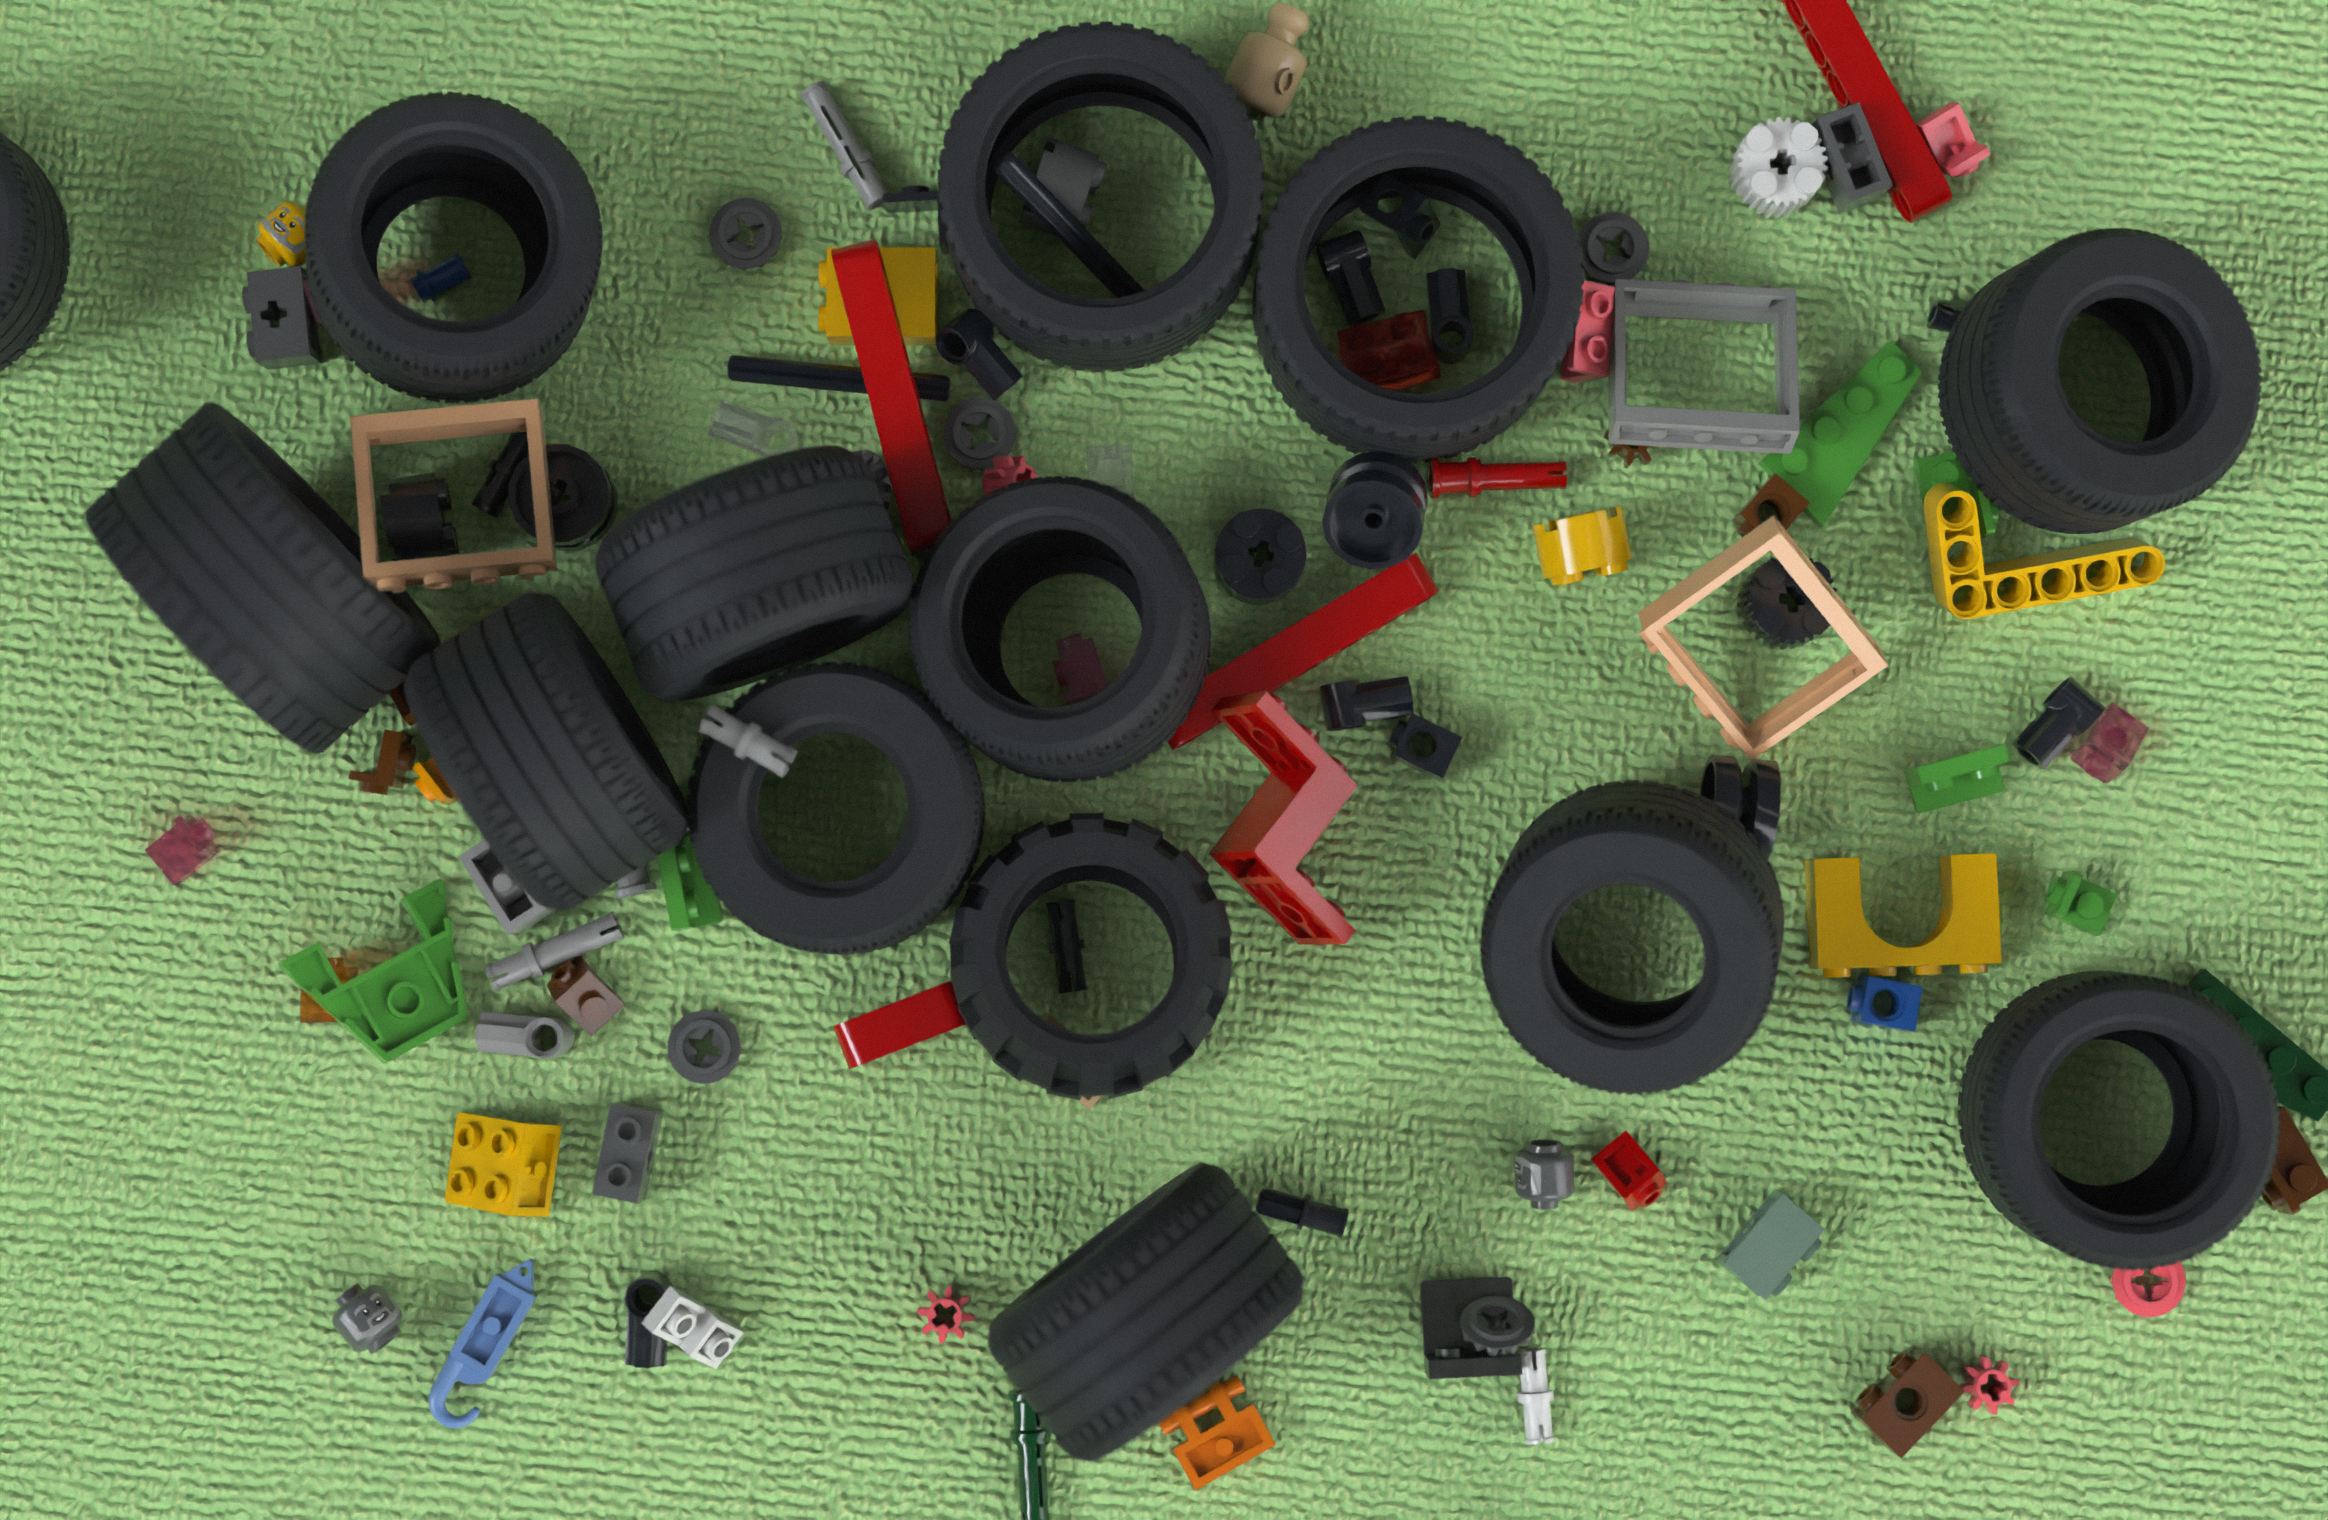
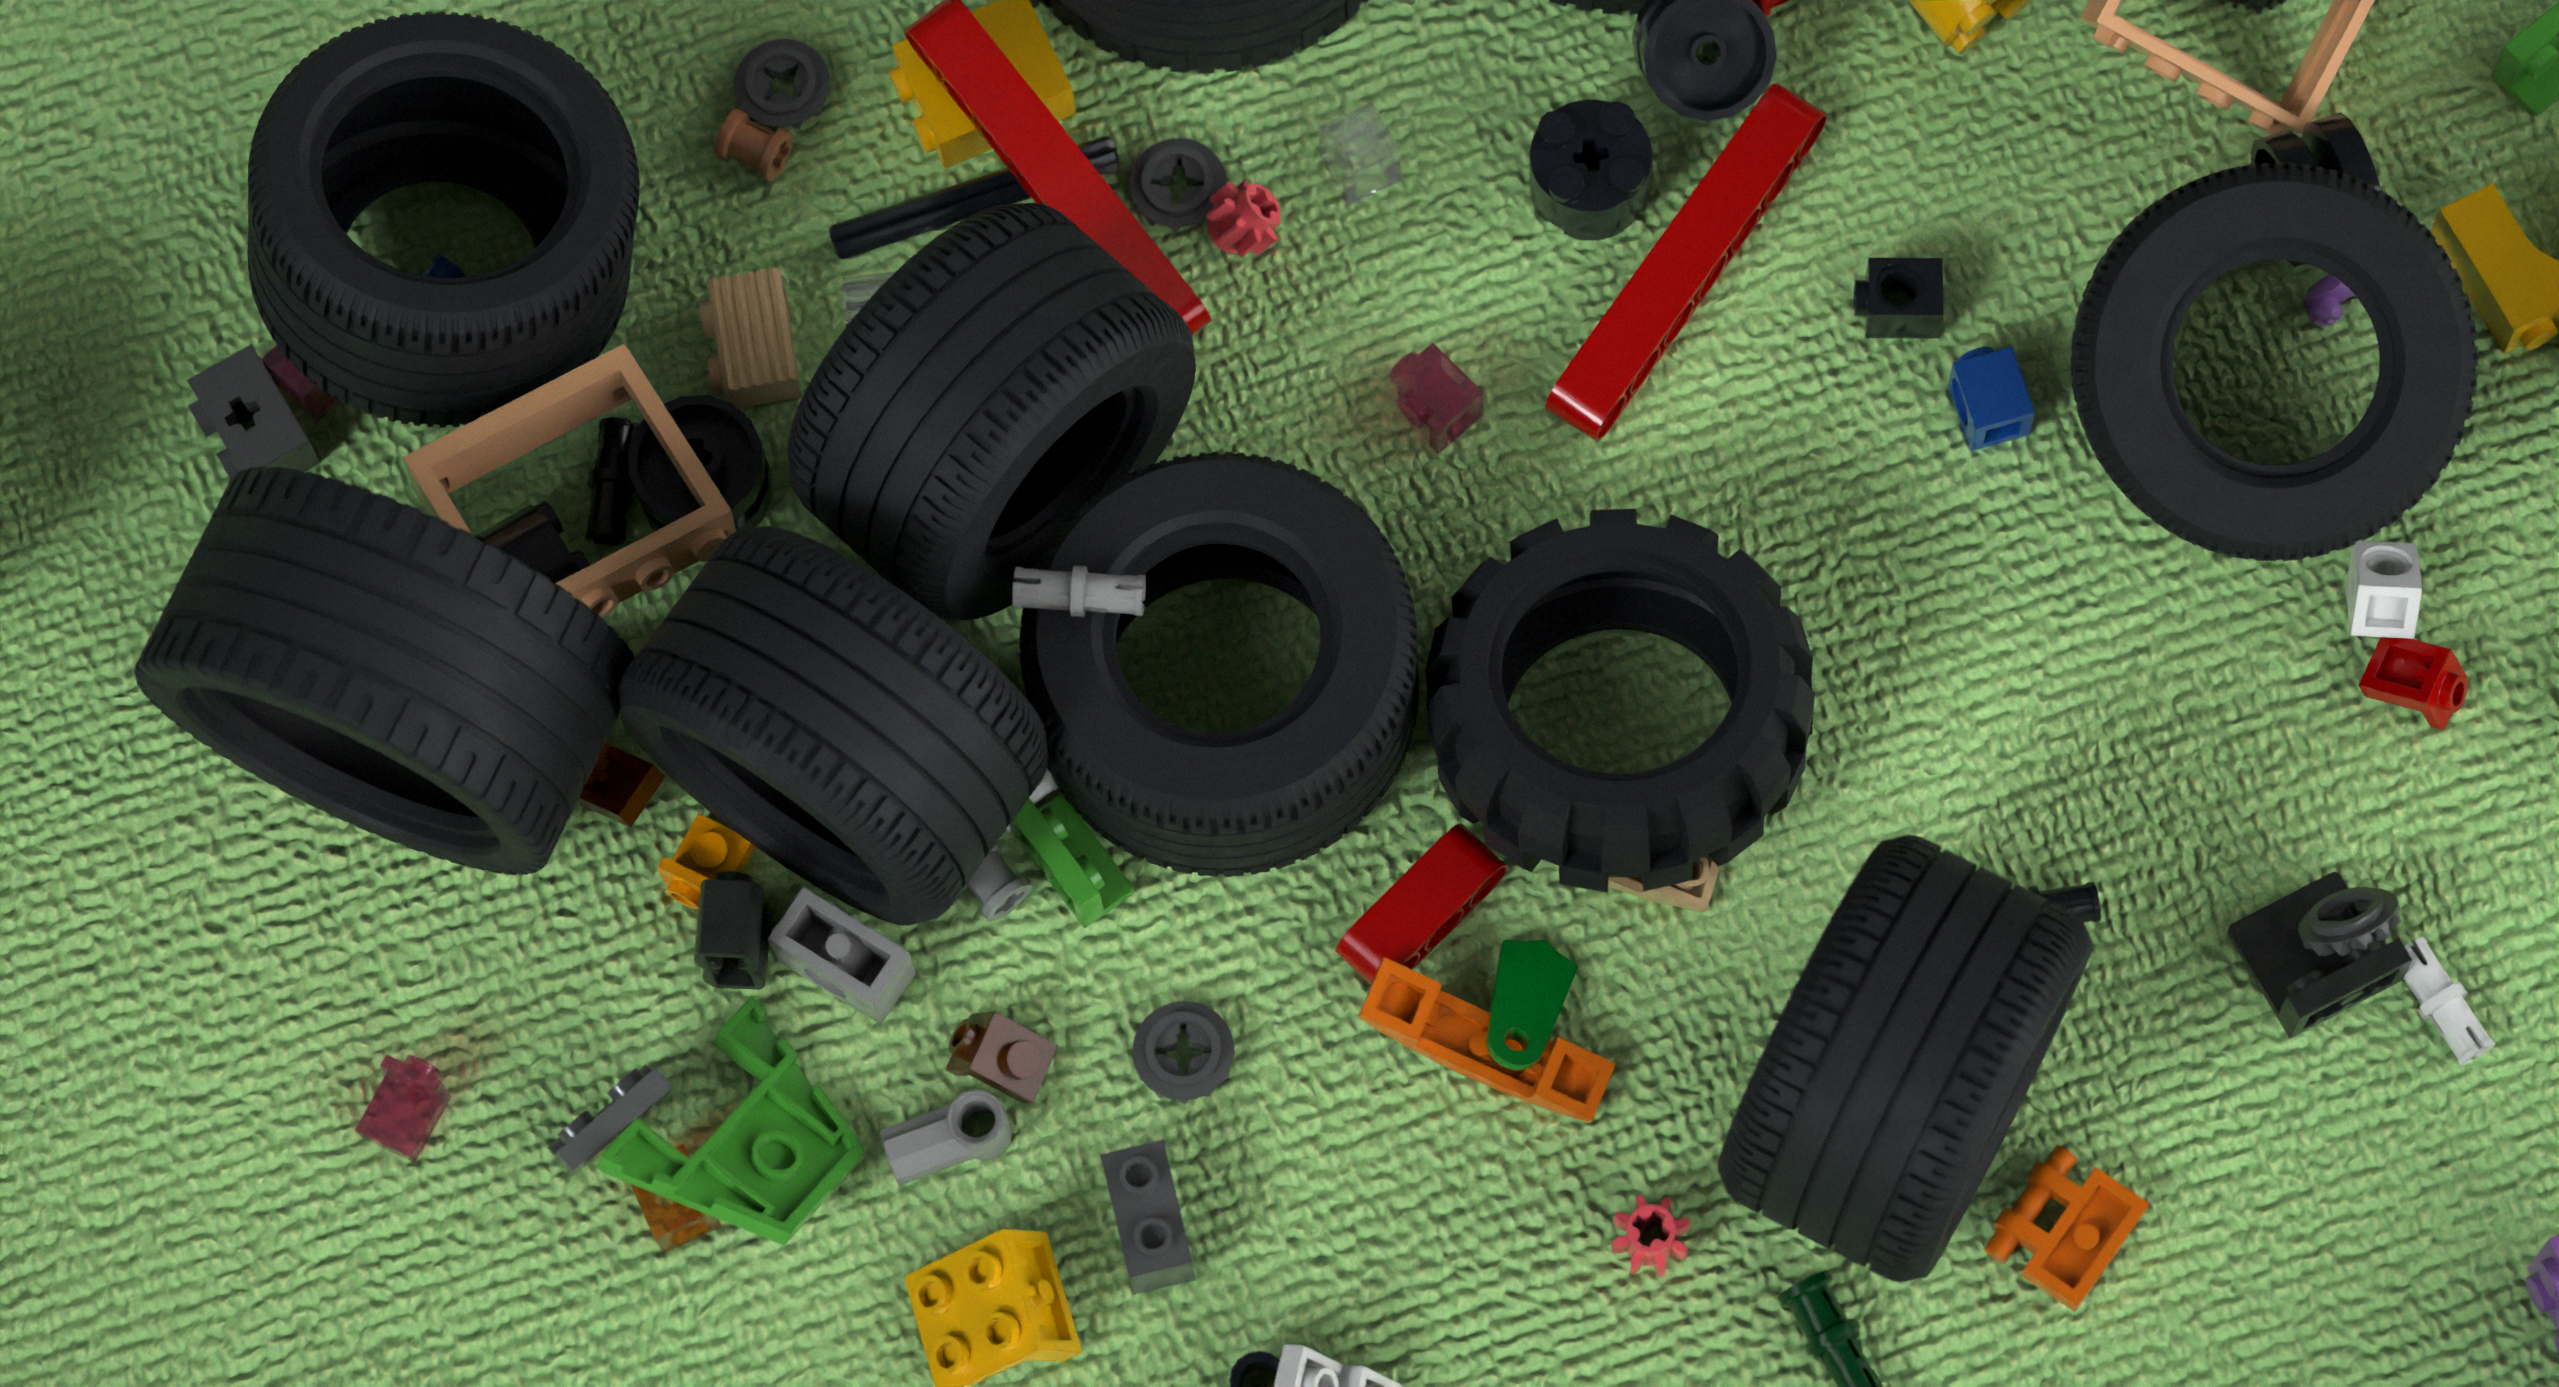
camera: 15 degrees left, 15 degrees down
yellow head [256,201,307,267] -> none
reddish brown bracket [348,729,416,795] -> none
light grey pin [485,911,624,992] -> none
black tyre [909,476,1211,782] -> none
black piece [935,309,1023,401] -> none
black pin [1046,899,1088,994] -> none
red bracket [1209,691,1358,944] -> none
black piece [1320,676,1414,731] -> none
dark grey head [1514,1140,1574,1209] -> none
none -> dark grey plate [547,1065,672,1176]
none -> pearl dark grey brick [694,871,772,990]
none -> tan brick [699,267,802,409]
none -> nougat bush [714,108,793,182]
none -> orange slope [1358,957,1616,1123]
none -> green piece [1486,940,1578,1070]
none -> blue brick [1948,346,2035,451]
none -> white brick [2345,541,2423,639]

